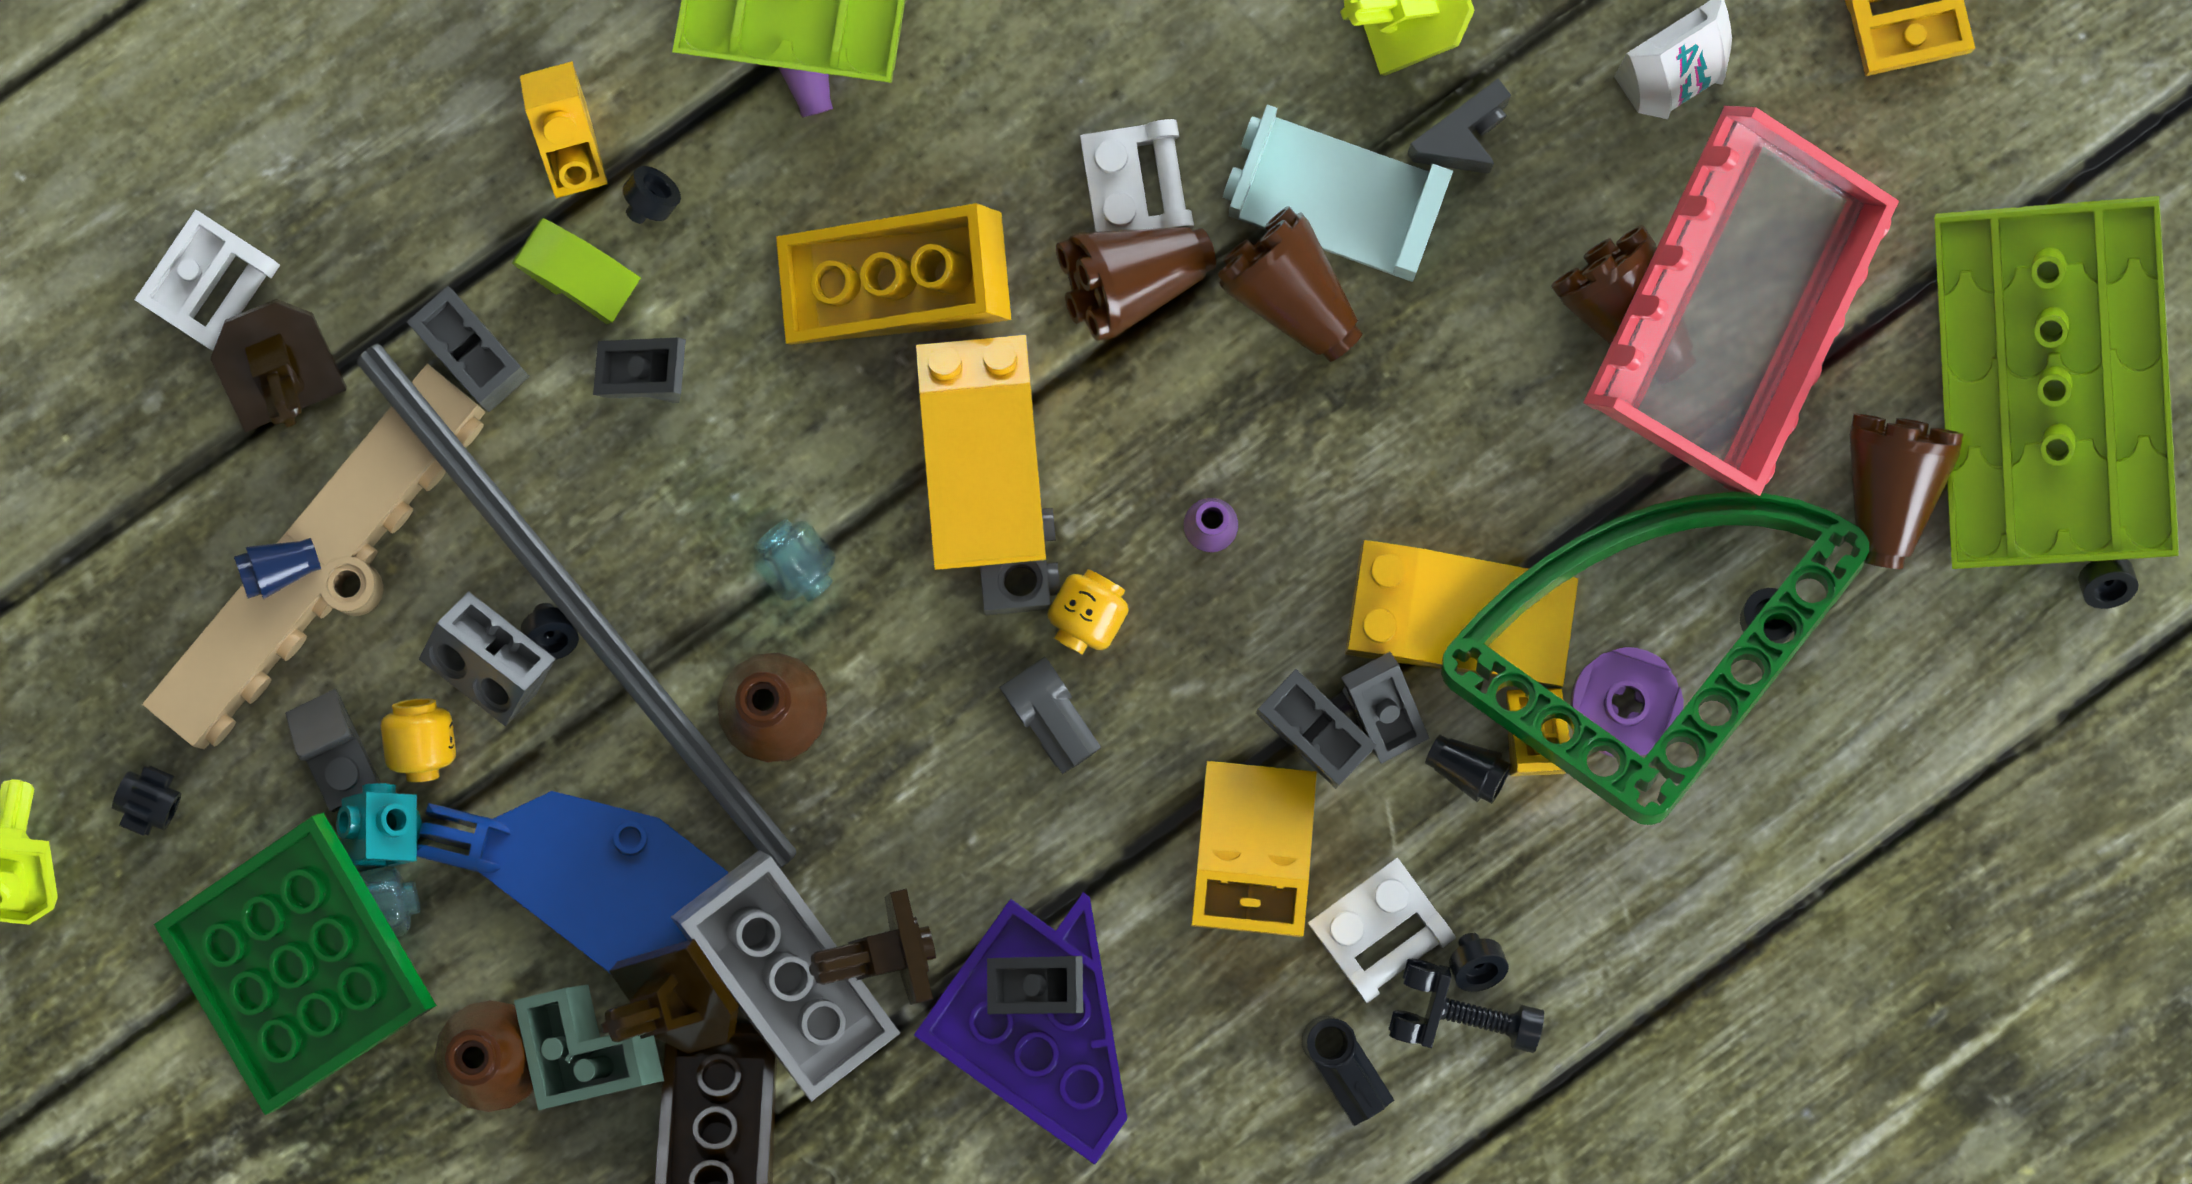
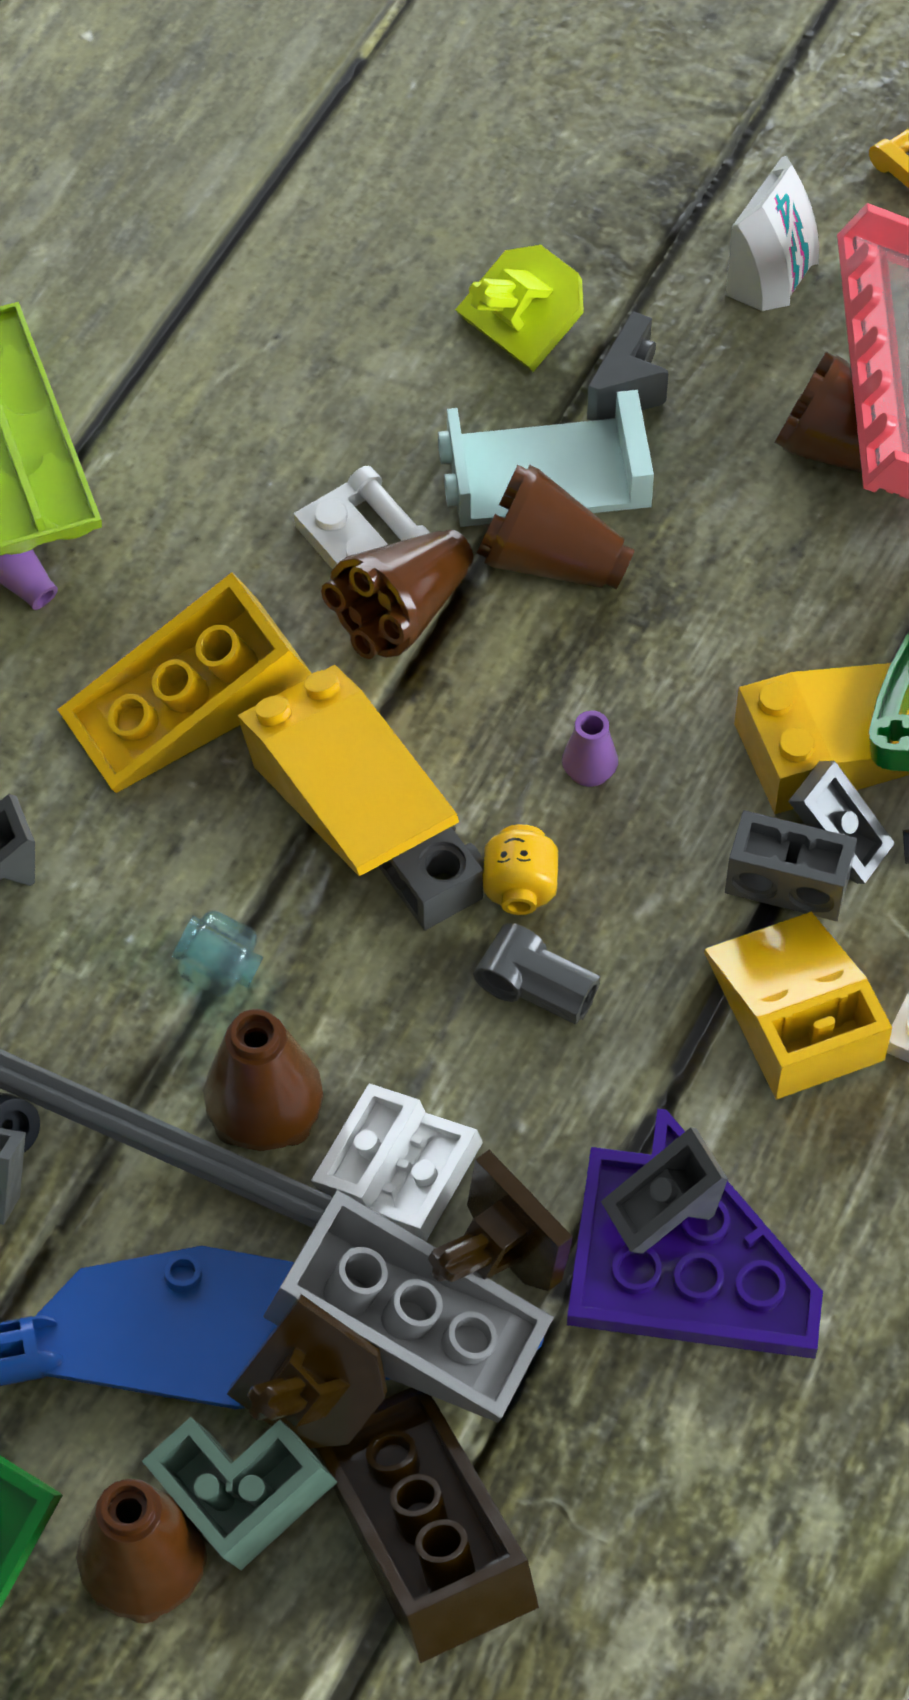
camera: 30 degrees left, 25 degrees down
none -> white slope [311,1083,483,1241]

